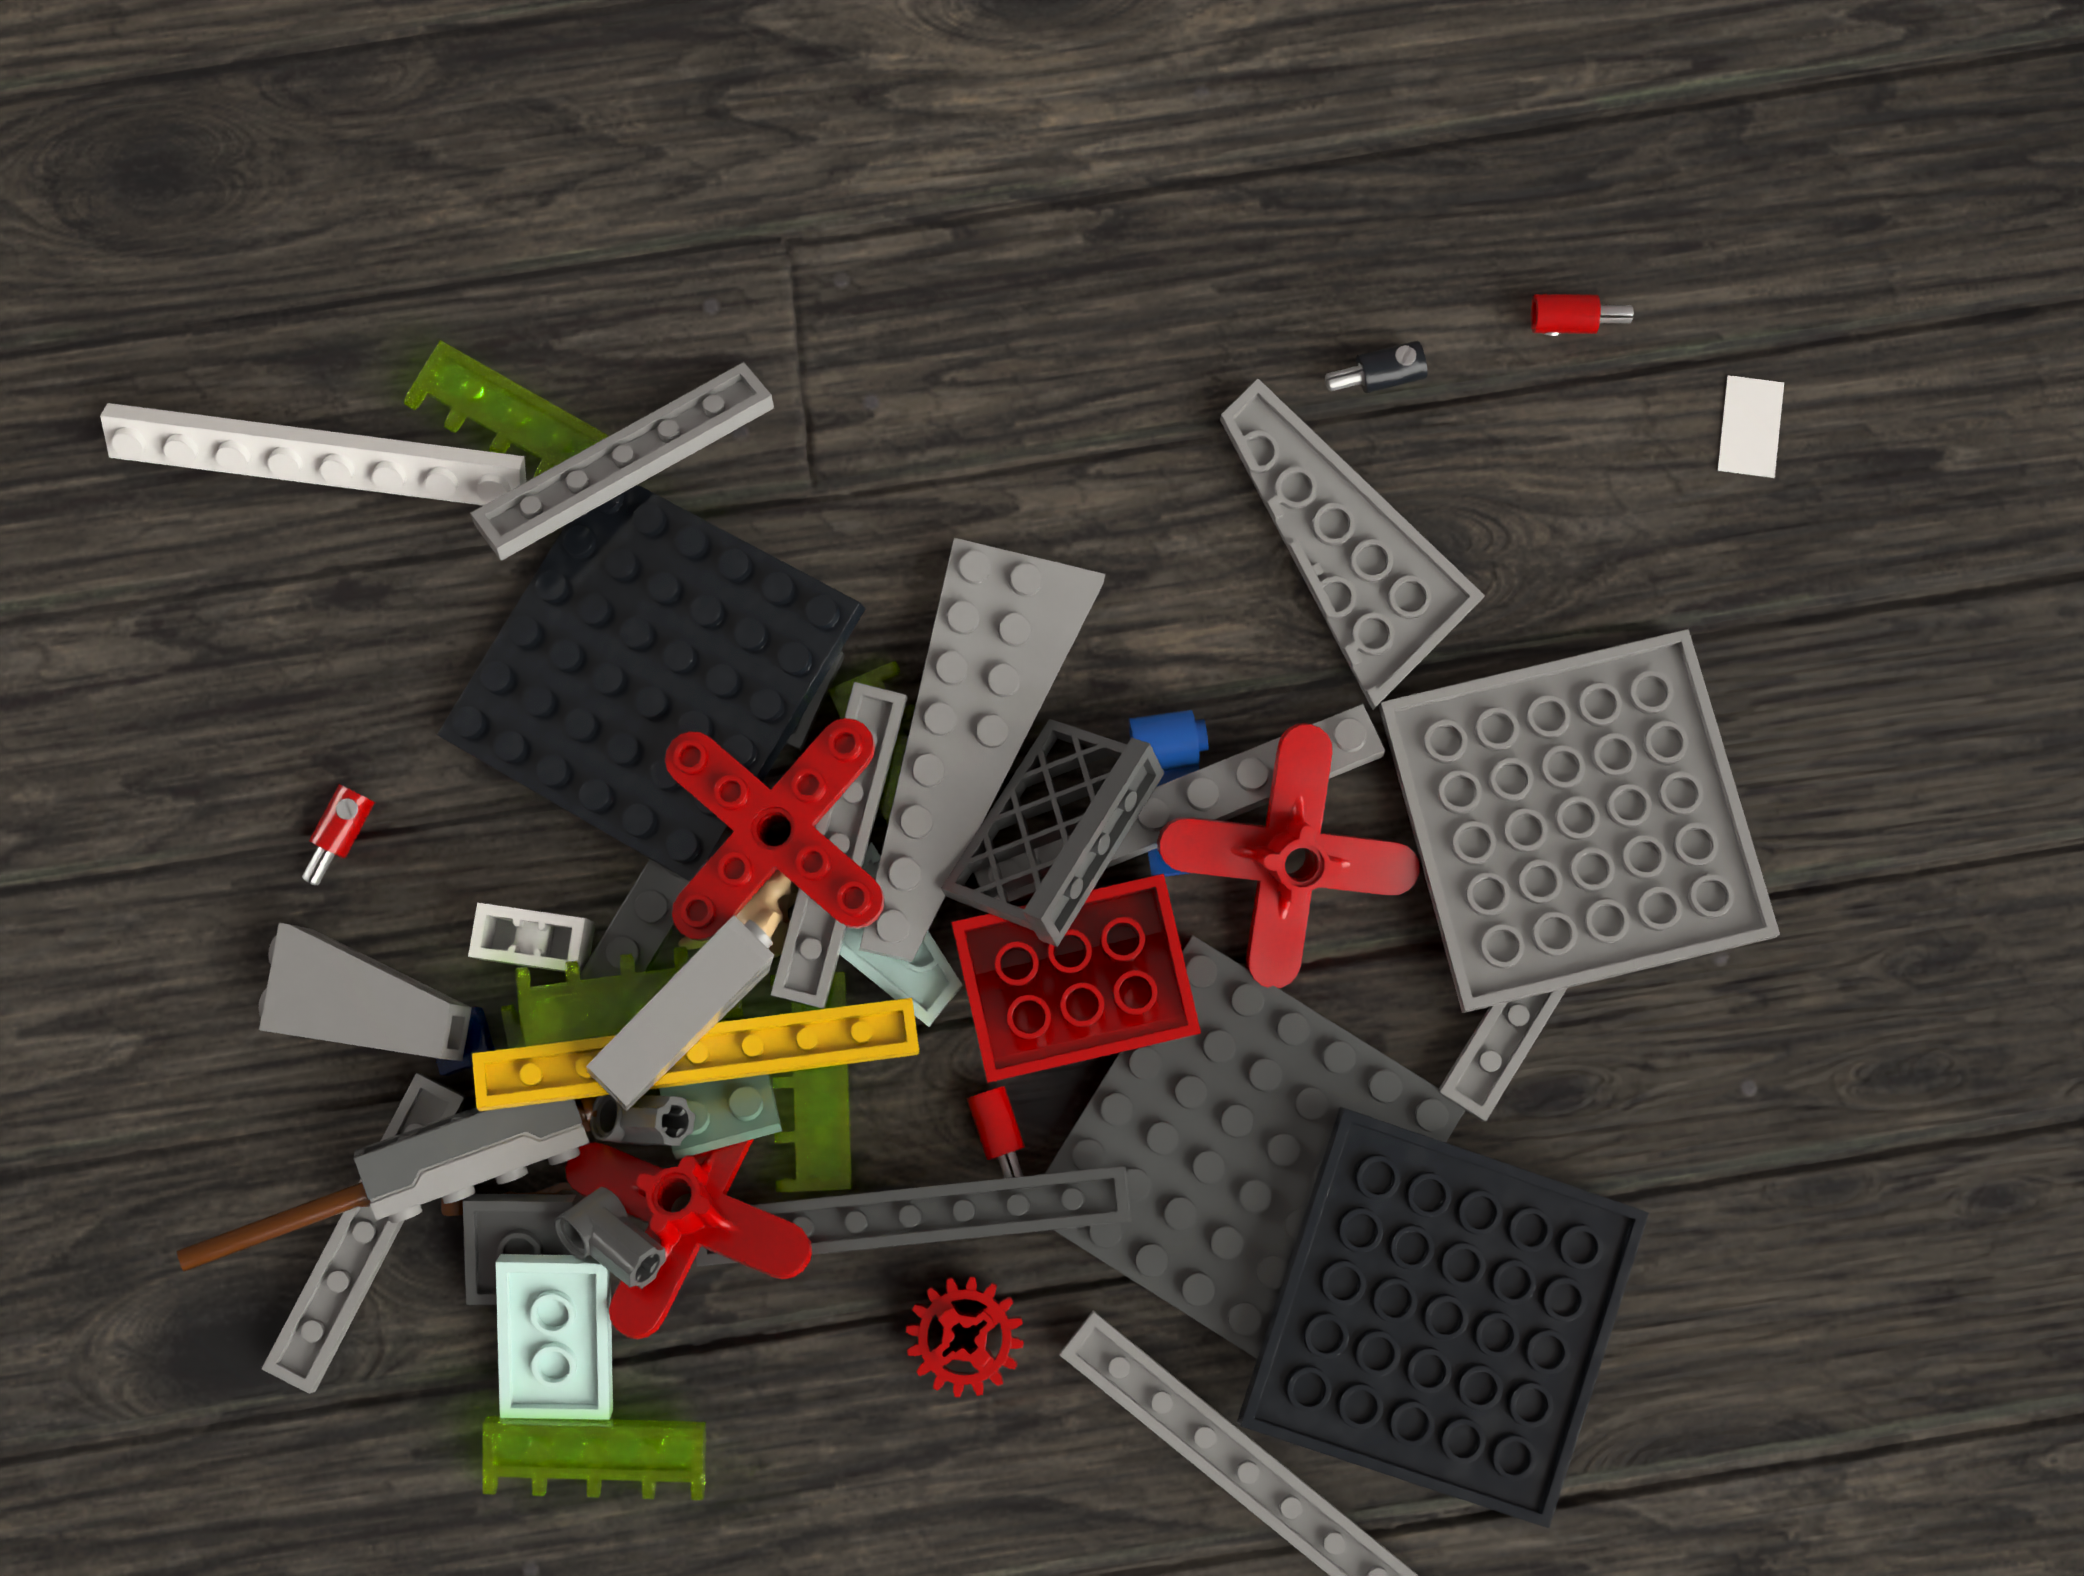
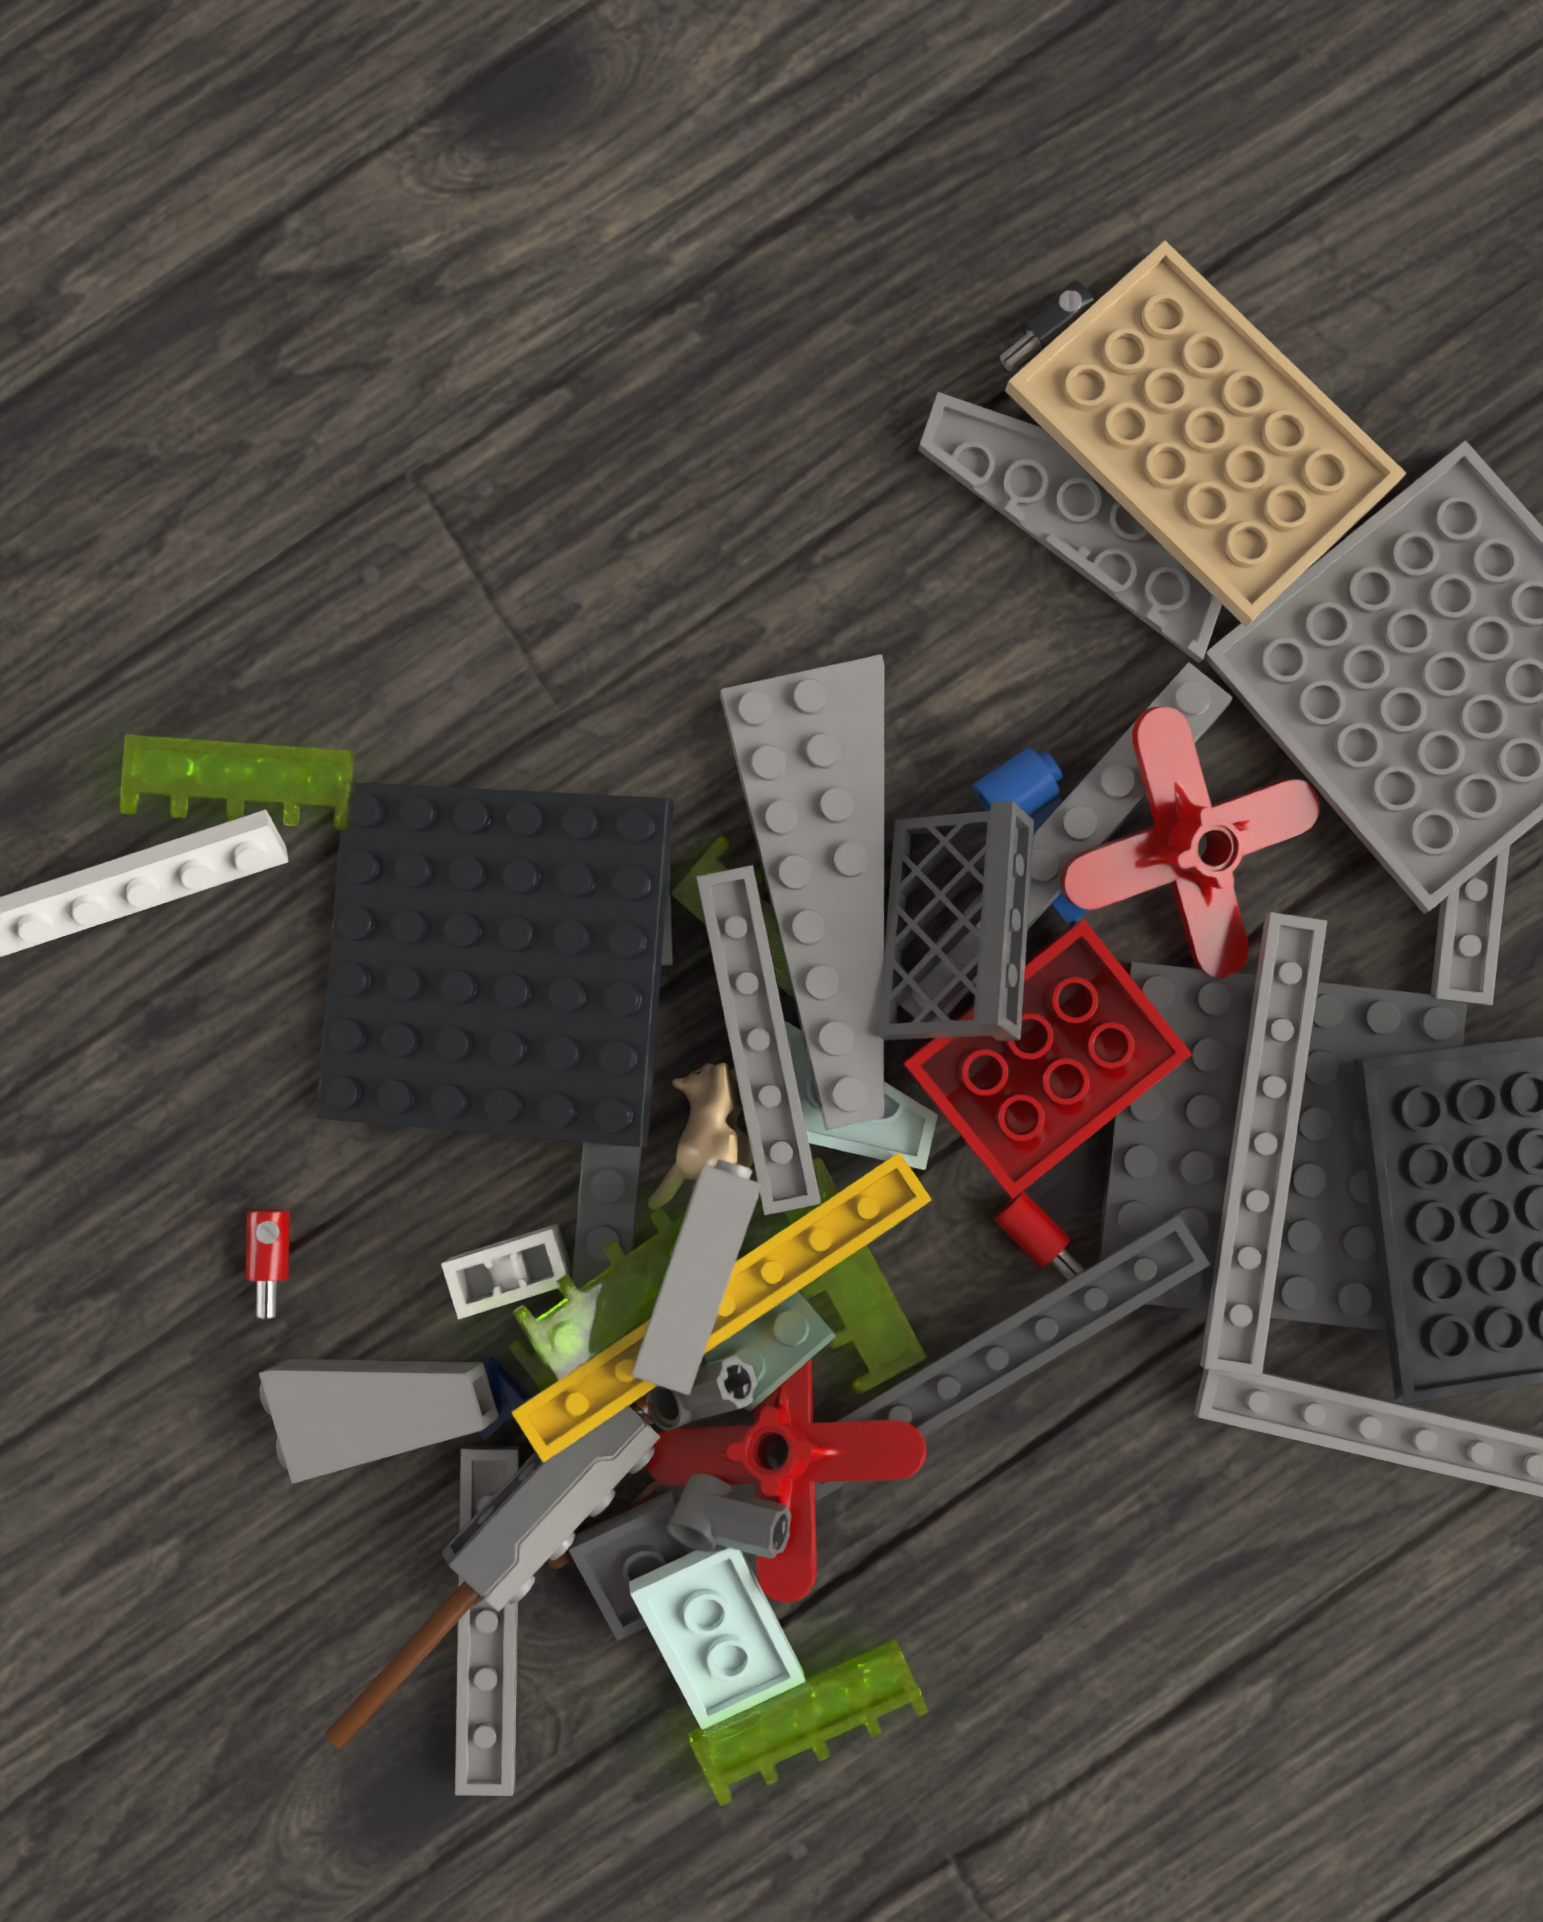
camera: 30 degrees left, 5 degrees up
light grey plate [470,362,774,561] -> none
red piece [665,718,884,941] -> none
red gear [906,1275,1024,1398] -> none
red piece [1531,294,1634,336] -> none
white sticker [1718,375,1784,478] -> none
none -> tan plate [1005,241,1406,627]
none -> light grey plate [1200,912,1327,1377]

